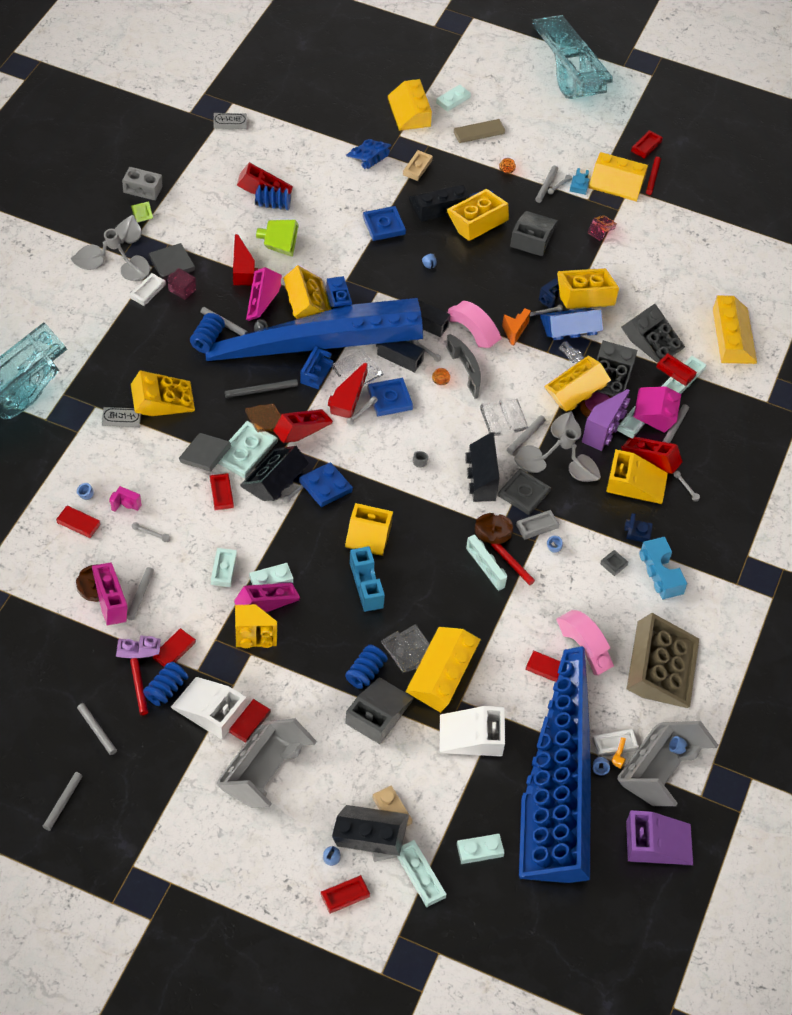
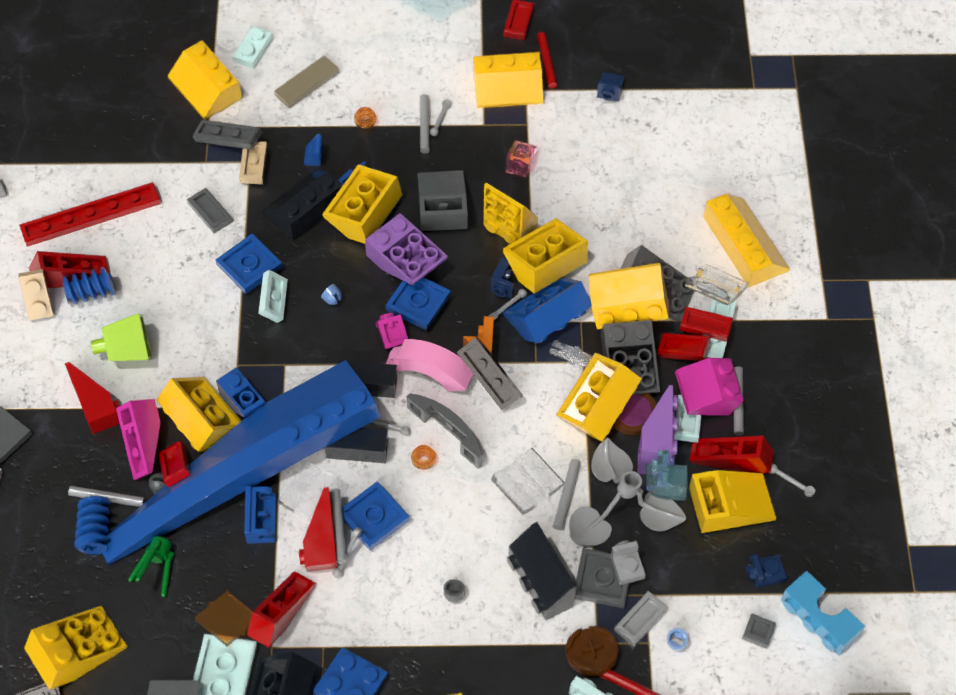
camera: 20 degrees left, 5 degrees up
clear pink brick [167,268,196,300] -> none
dark grey bar [224,379,298,398] -> none
blue hinge [346,139,391,169] -> none
dark azure plate [570,168,589,195] -> none
none -> tan plate [18,269,54,321]
none -> red tile [19,182,161,247]
none -> green plant [128,536,174,597]
none -> red tile [159,441,190,488]
none -> dark grey tile [187,188,233,233]
none -> dark grey tile [192,120,262,150]
none -> light aqua plate [258,270,288,323]
none -> blue slope [304,134,323,166]
none -> light grey bar [330,488,347,564]
none -> medium lavender slope [365,213,448,285]
none -> dark pink bracket [375,312,408,350]
none -> blue plate [385,277,451,331]
none -> plate [457,336,523,410]
none -> yellow slope [484,183,538,244]
none -> yellow slope [589,263,669,329]
none -> dark blue bracket [597,72,625,102]
none -> light grey bracket [611,541,645,585]
none -> clear light blue brick [646,450,687,501]
none -> red tile [657,333,711,361]
none -> clear slope [685,264,749,306]

